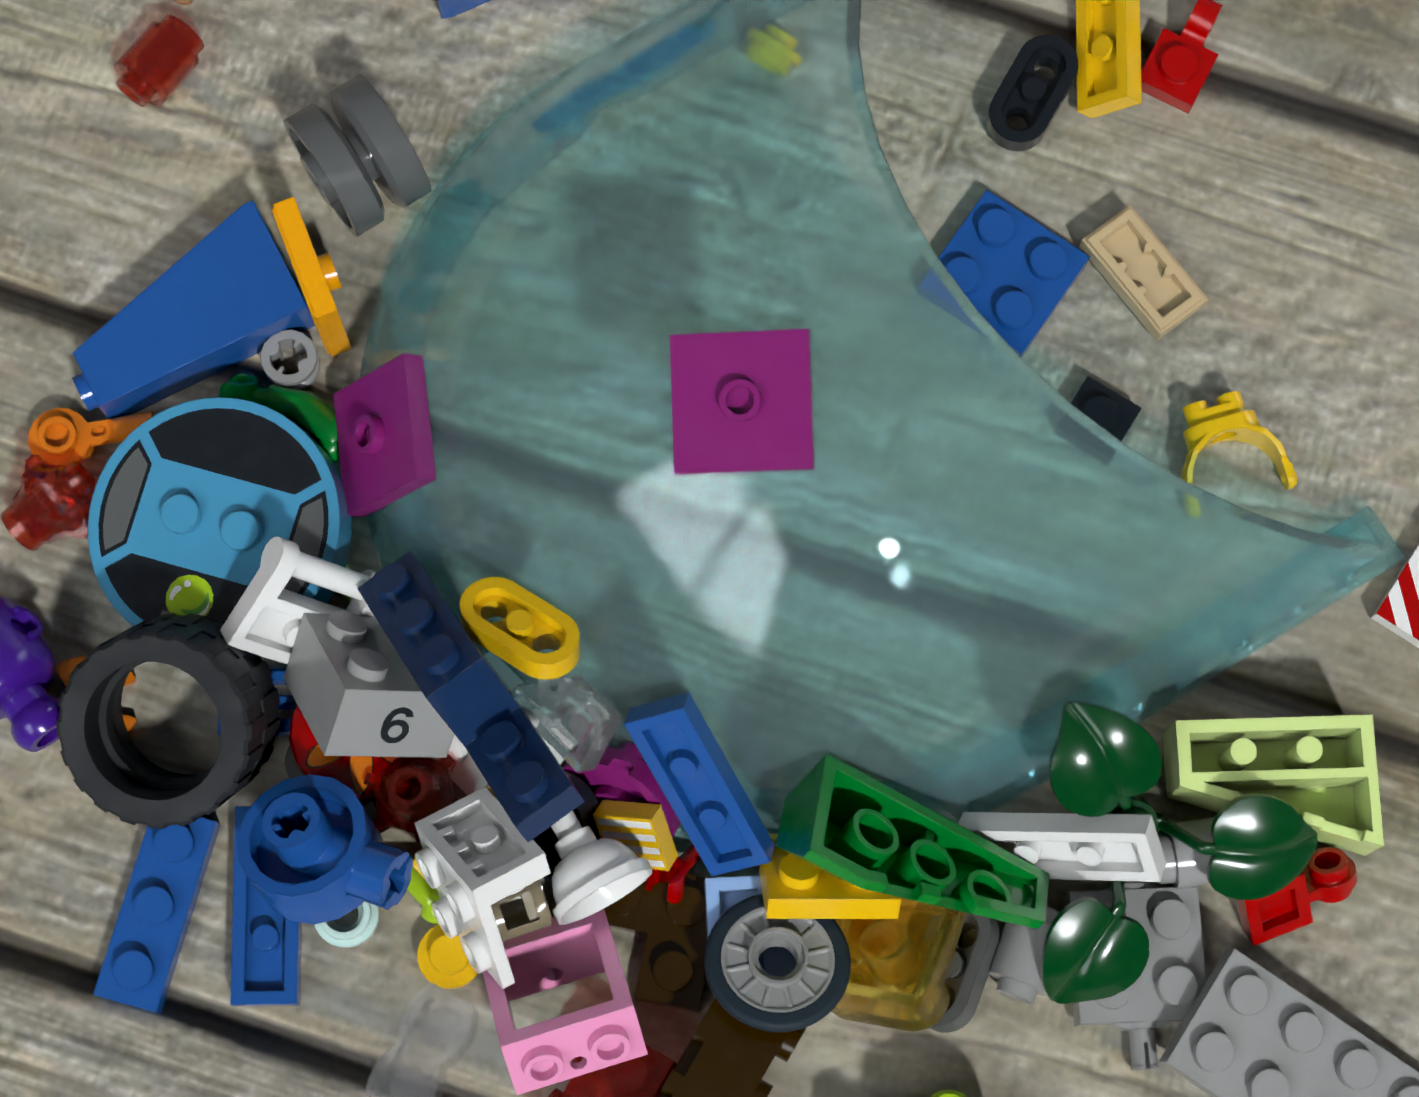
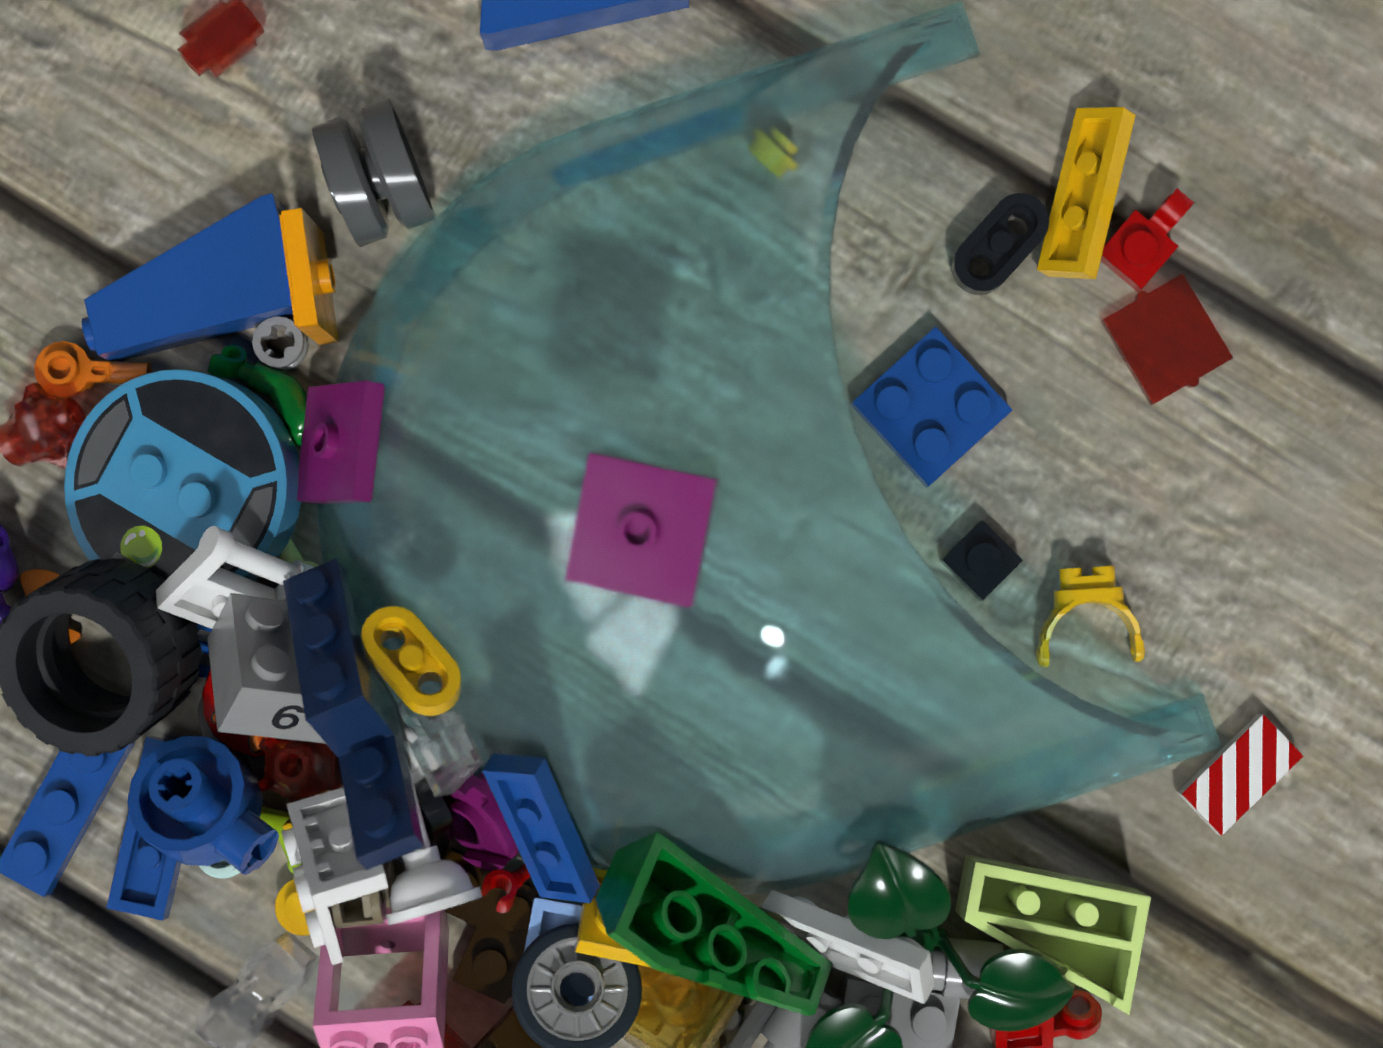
camera: 15 degrees right, 10 degrees up
yellow tile [593,800,678,871] -> none
tan plate [1079,205,1208,341] -> none
none -> clear red piece [1101,273,1233,405]

